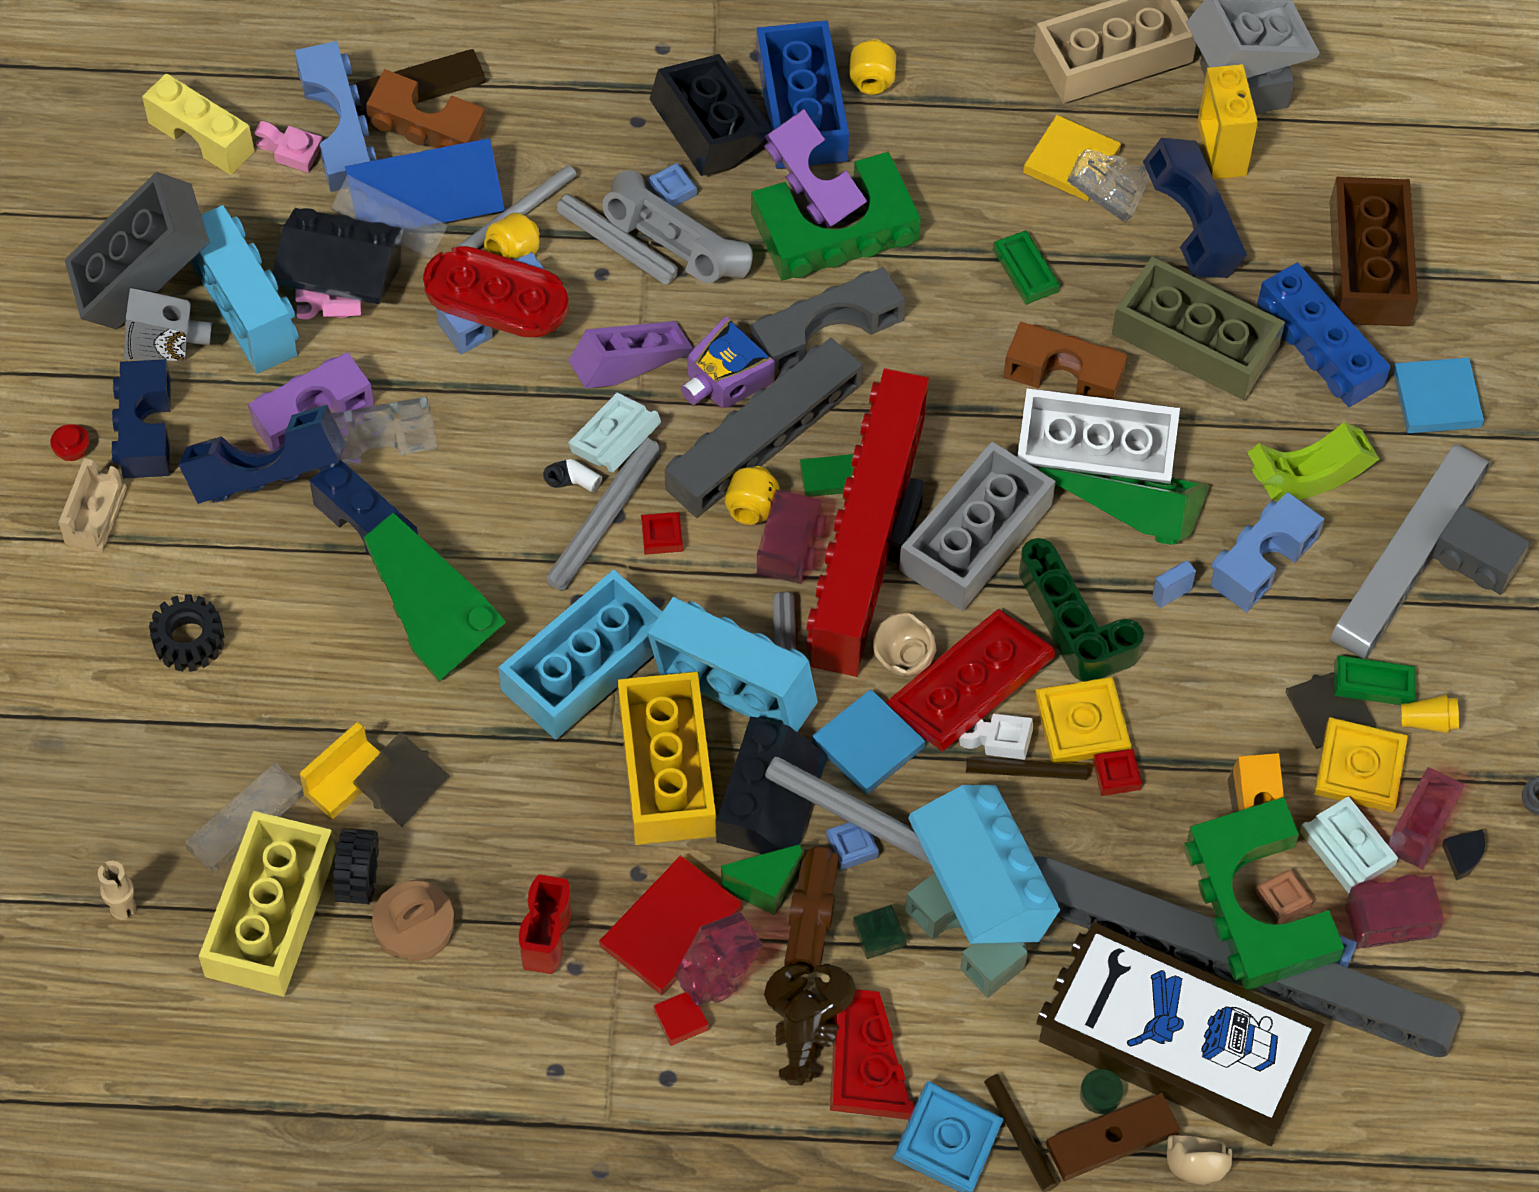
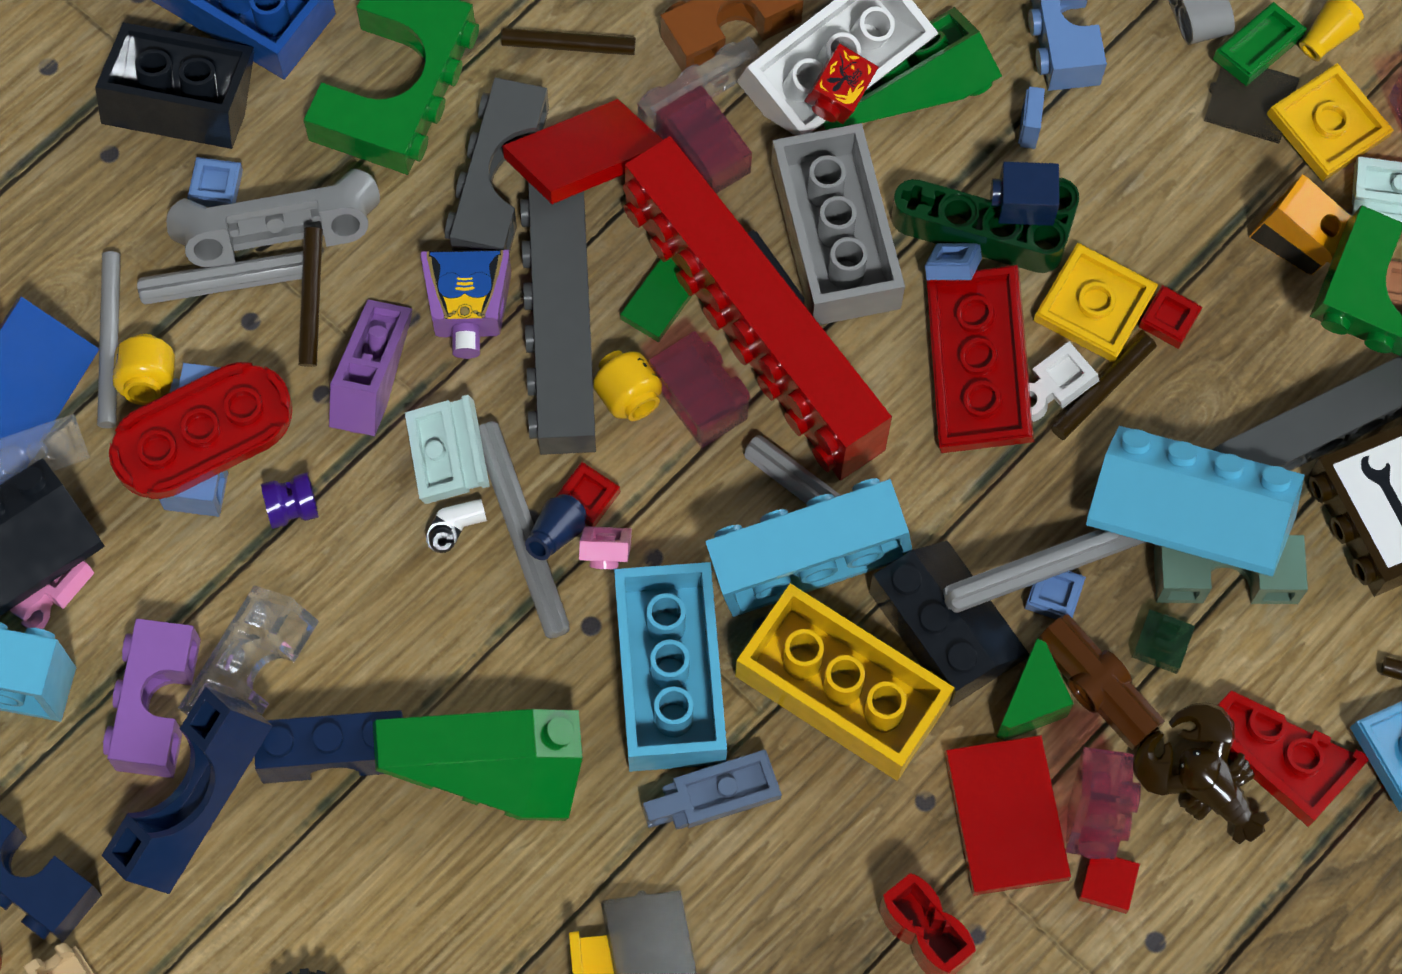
camera: 50 degrees left, 10 degrees up
medium lavender arch [764,109,867,227] -> none
dark azure tile [812,689,926,796] -> none
tan hair [873,613,937,677] -> none
none -> dark purple wheel [261,472,319,529]
none -> dark brown bar [298,227,323,367]
none -> dark brown bar [502,28,636,55]
none -> red tile [503,99,663,204]
none -> dark blue cone [525,494,587,560]
none -> bright pink plate [579,526,632,569]
none -> clear plate [637,36,760,132]
none -> sand blue hinge [642,750,782,830]
none -> clear pink brick [654,85,752,193]
none -> red brick [804,43,878,124]
none -> medium blue tile [925,243,982,280]
none -> dark blue brick [990,161,1059,226]

